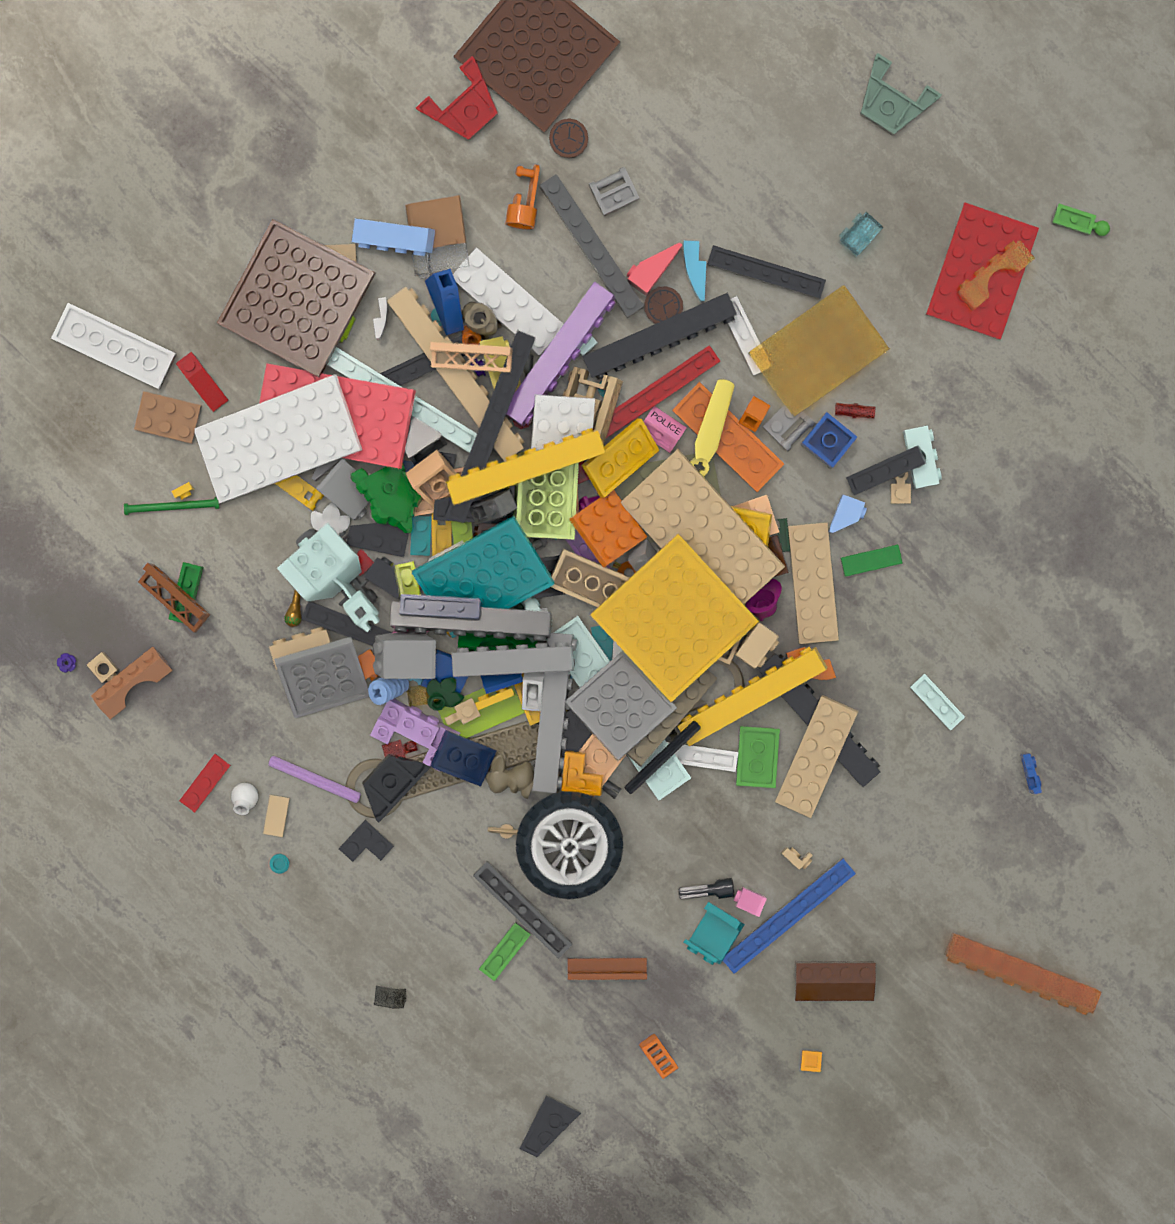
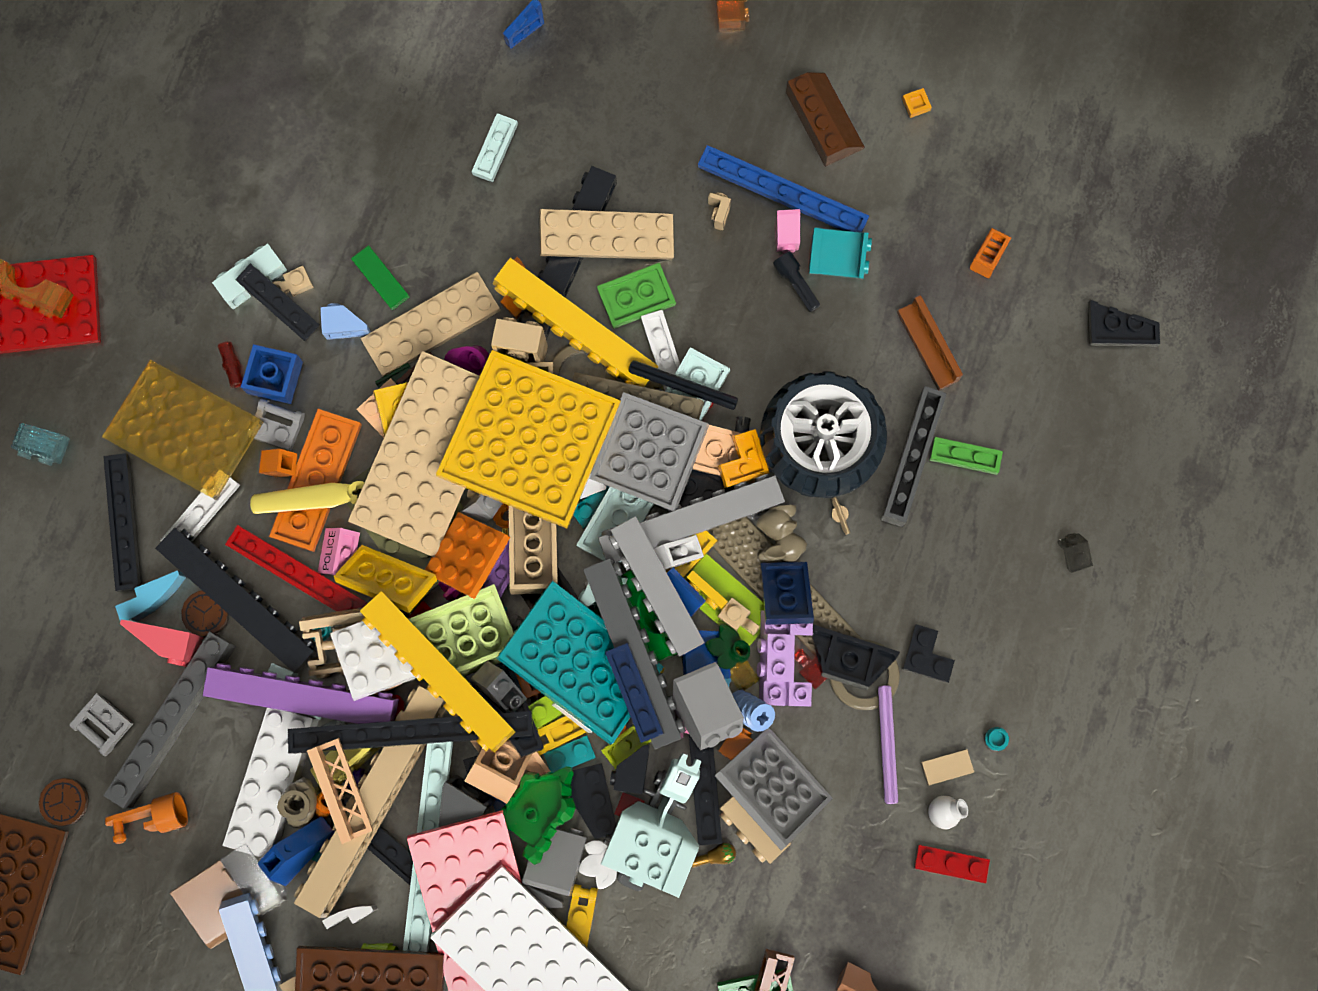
camera: 110 degrees left, 10 degrees down
red wing [416,56,498,140] -> none

